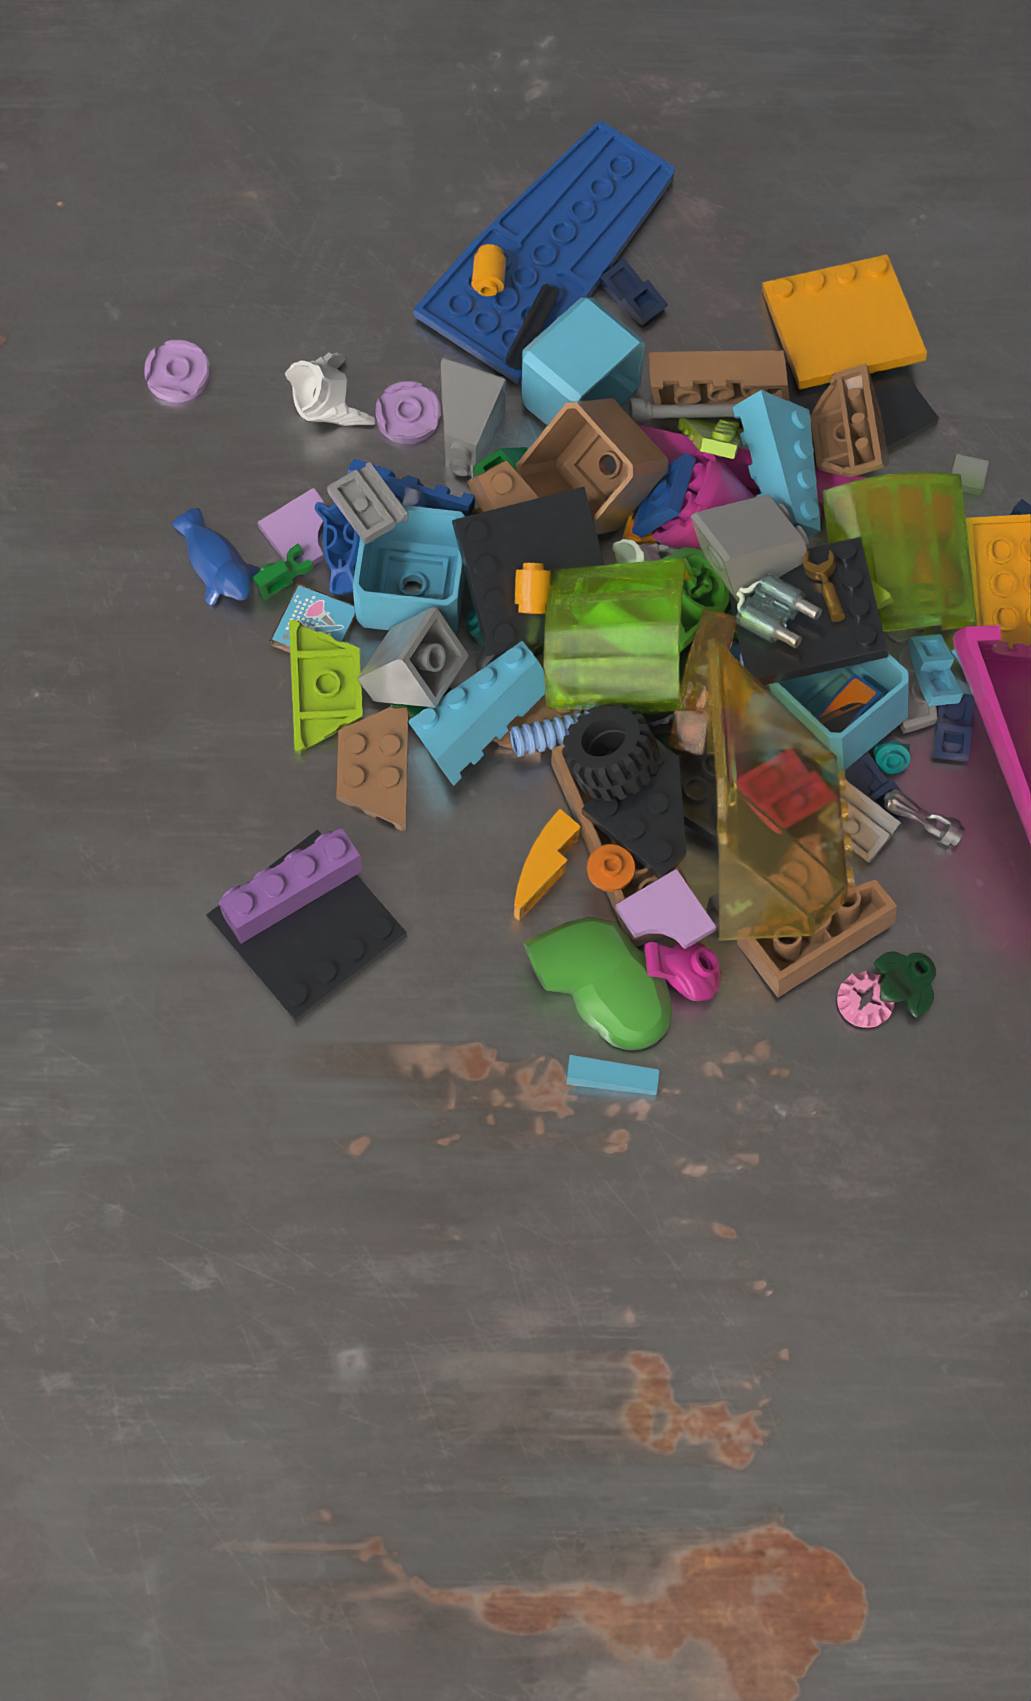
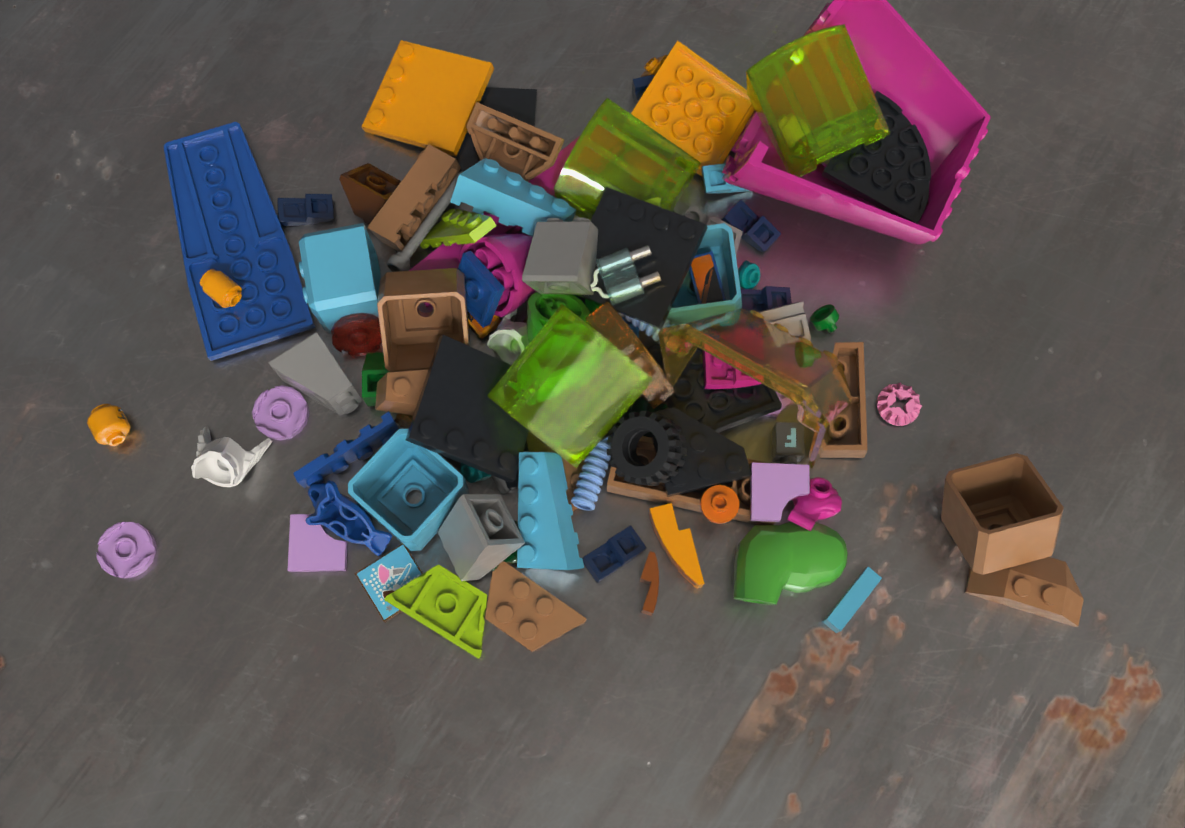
camera: 55 degrees left, 5 degrees up
blue animal [172,508,260,606] -> none
black plate [206,829,407,1024] -> none
medium lavender brick [218,827,363,944] -> none
green plate [253,543,314,600] -> none
light grey plate [327,462,408,545] -> none
black axle [505,284,558,370] -> none
light orange brick [515,563,551,614] -> none
pearl gold piece [803,550,845,622] -> none
dark green plate [873,951,936,1018] -> none
flat silver piece [884,790,965,846] -> none
medium azure slope [908,634,963,706] -> none
light grey tile [948,454,989,496] -> none
none -> light orange head [87,404,131,446]
none -> clear red tile [331,313,382,356]
none -> reddish brown slope [339,163,401,225]
none -> dark blue slope [582,525,647,583]
none -> dark orange slope [639,551,659,616]
none -> green tile [810,304,839,333]
none -> medium nougat plate [941,453,1064,575]
none -> medium nougat wedge [965,557,1084,627]

